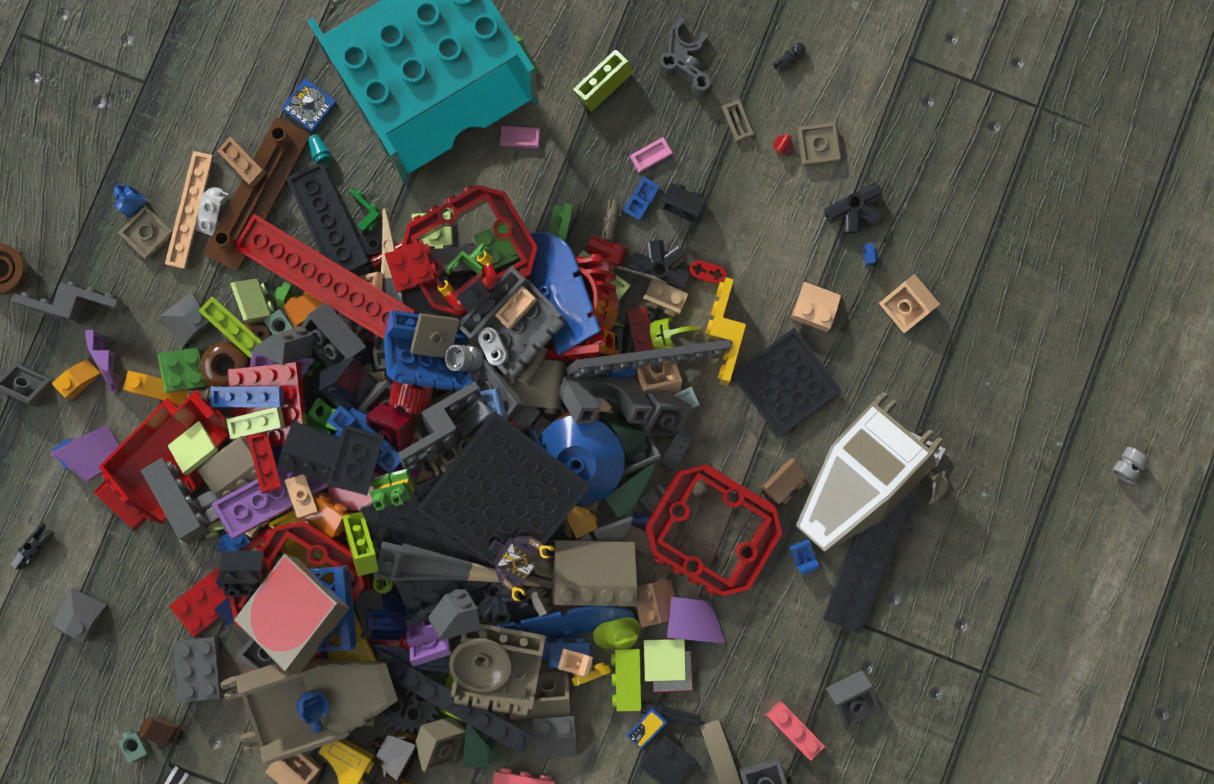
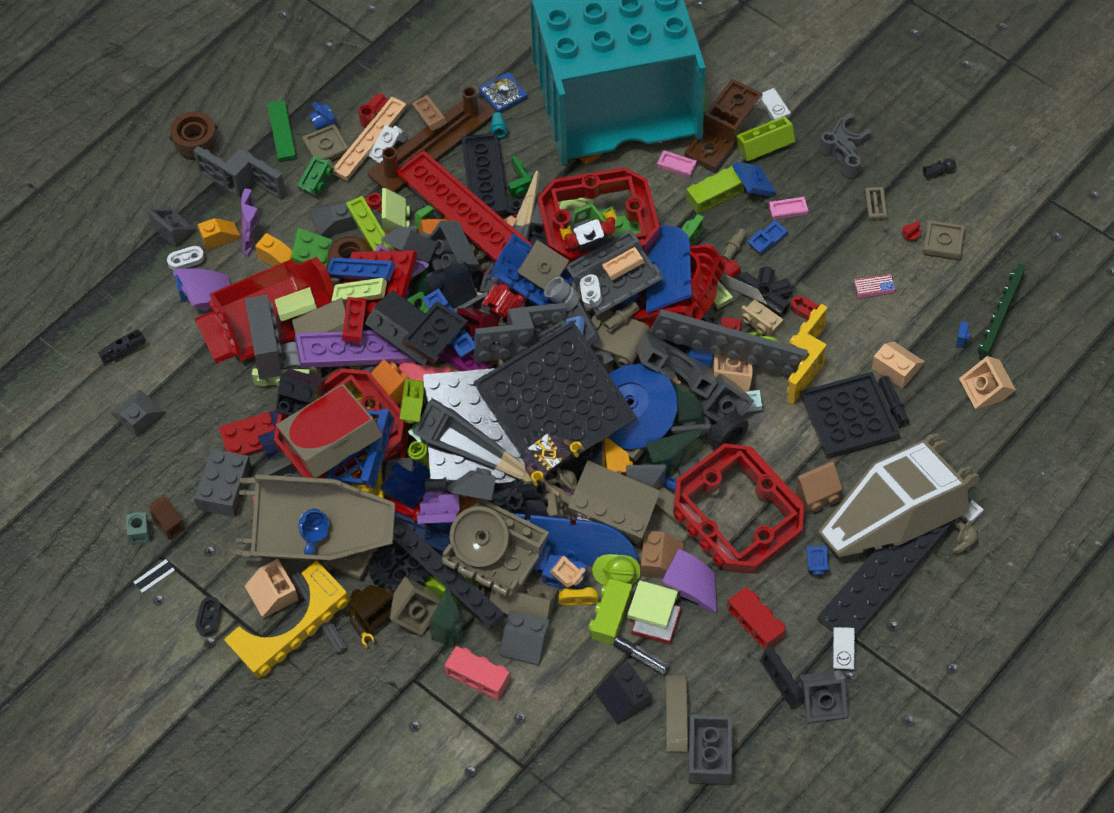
camera: 25 degrees right, 25 degrees down
light nougat plate [285,475,317,519] -> none
bright green hips [369,469,416,511] -> none
red plate [385,240,438,293] -> none
slope [626,707,667,749] -> none
black slope [660,183,707,224] -> none
coral brick [766,701,825,761] -> none
black piece [823,182,883,234] -> none
none -> white plate [167,246,204,270]
none -> green tile [267,100,296,162]
none -> green bracket [297,155,334,197]
none -> red piece [359,93,388,128]
none -> red plate [364,192,382,211]
none -> reddish brown bracket [684,79,763,171]
none -> lime brick [686,166,744,214]
none -> red brick [727,587,786,650]
none -> blue plate [733,162,776,197]
none -> white tile [760,88,791,120]
none -> black plate [760,647,804,709]
none -> white tile [833,628,854,669]
none -> tile [854,274,895,298]
none -> black axle [879,376,910,427]
none -> dark green plate [978,263,1026,360]

